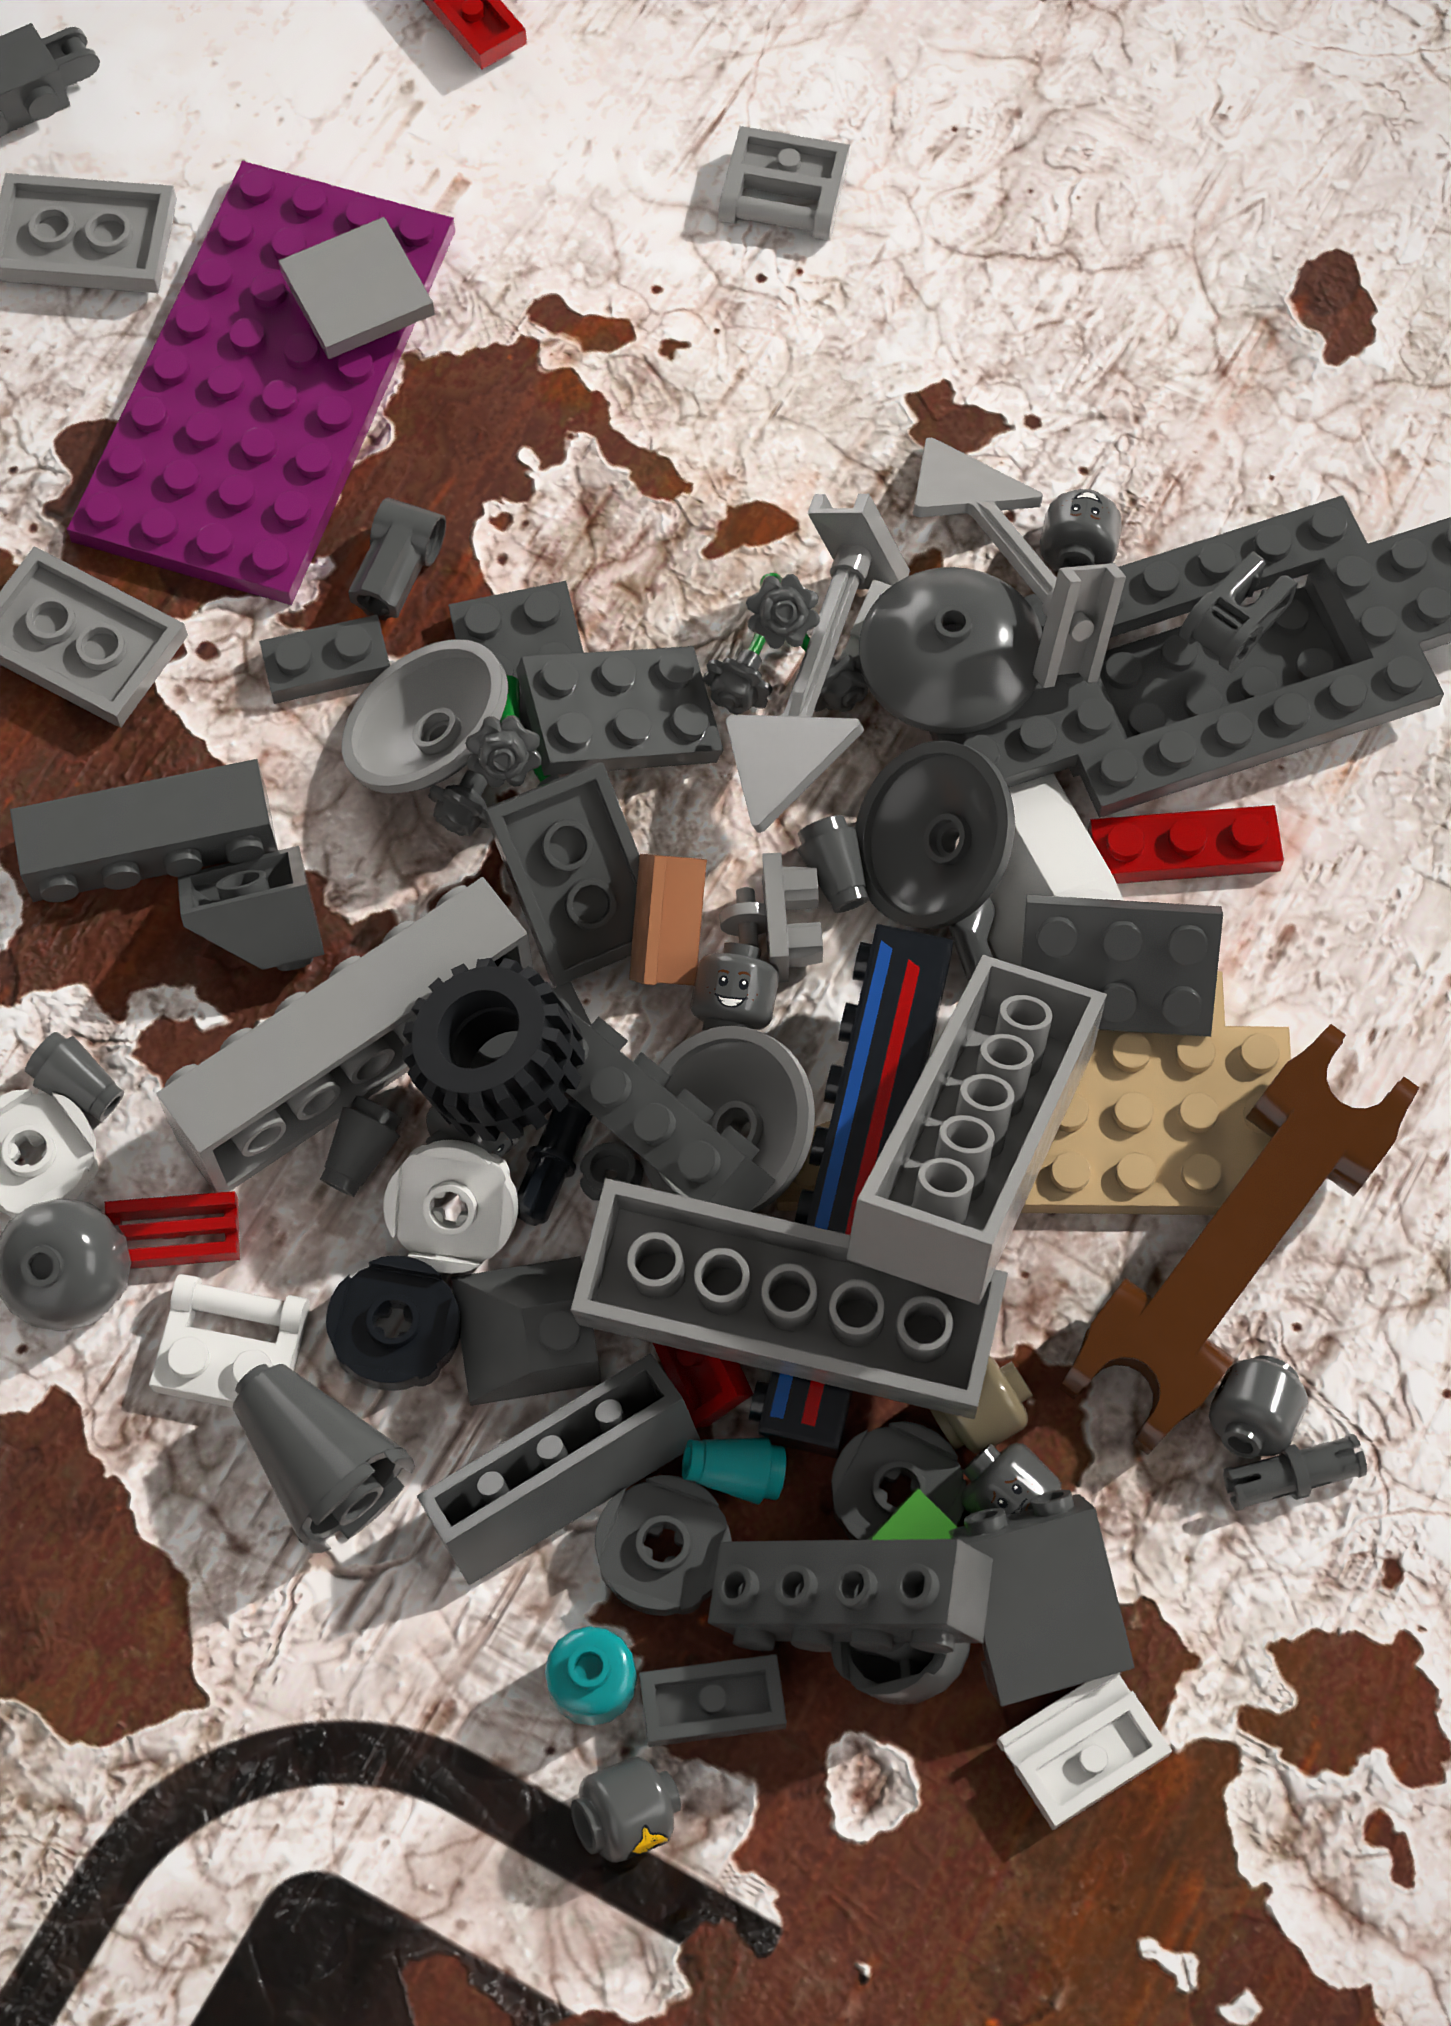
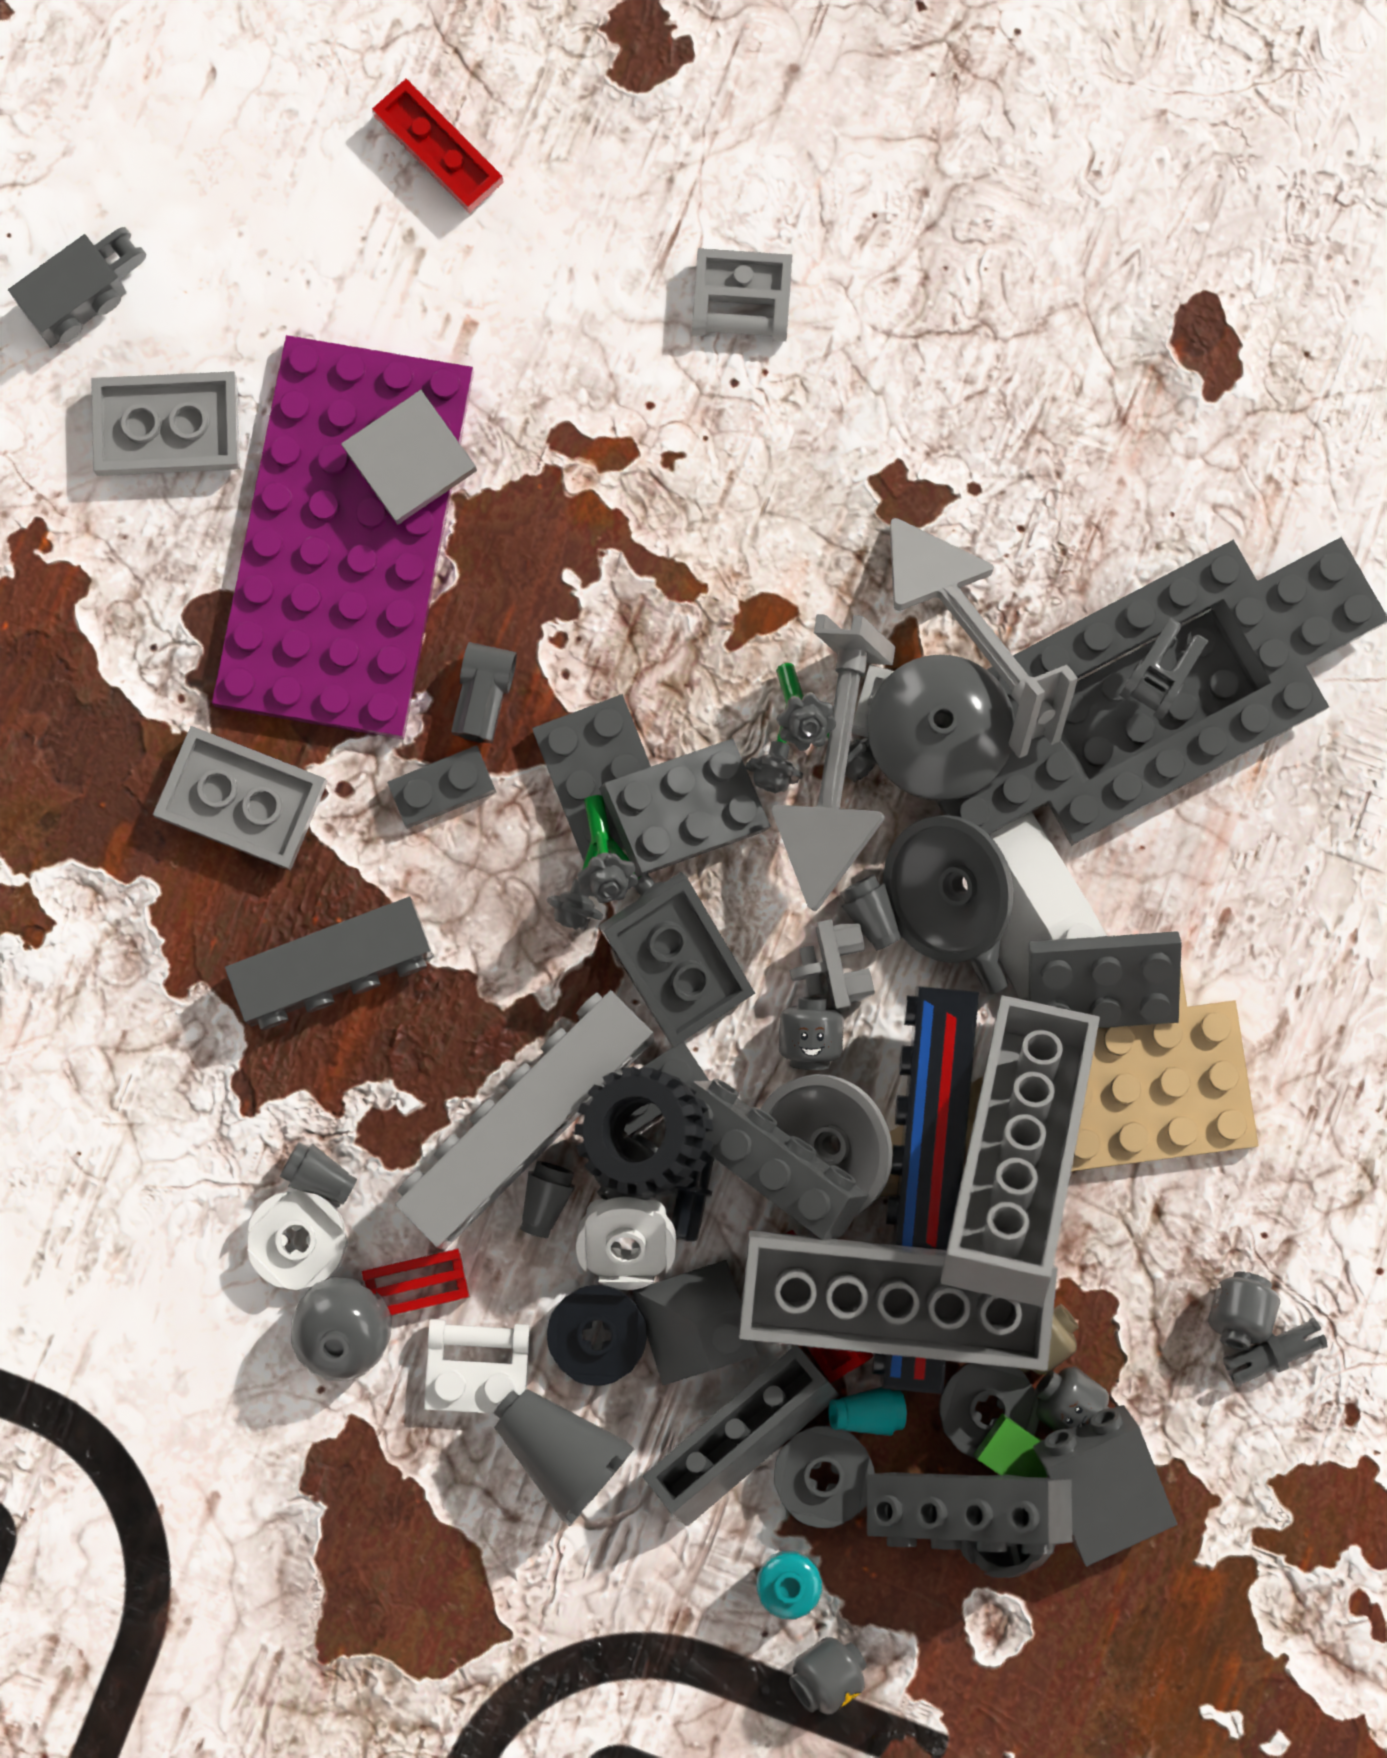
camera: 10 degrees left, 15 degrees up
dark grey slope [178,846,325,971] -> none
light grey dish [342,640,508,794] -> none
dark grey plate [580,1143,643,1201] -> none
nougat panel [629,853,707,986] -> none
dark grey plate [639,1654,787,1747] -> none
white plate [997,1672,1172,1830] -> none
dark grey head [1040,489,1122,572] -> none
reddish brown piece [1059,1024,1420,1455] -> none
red plate [1088,805,1284,884] -> none

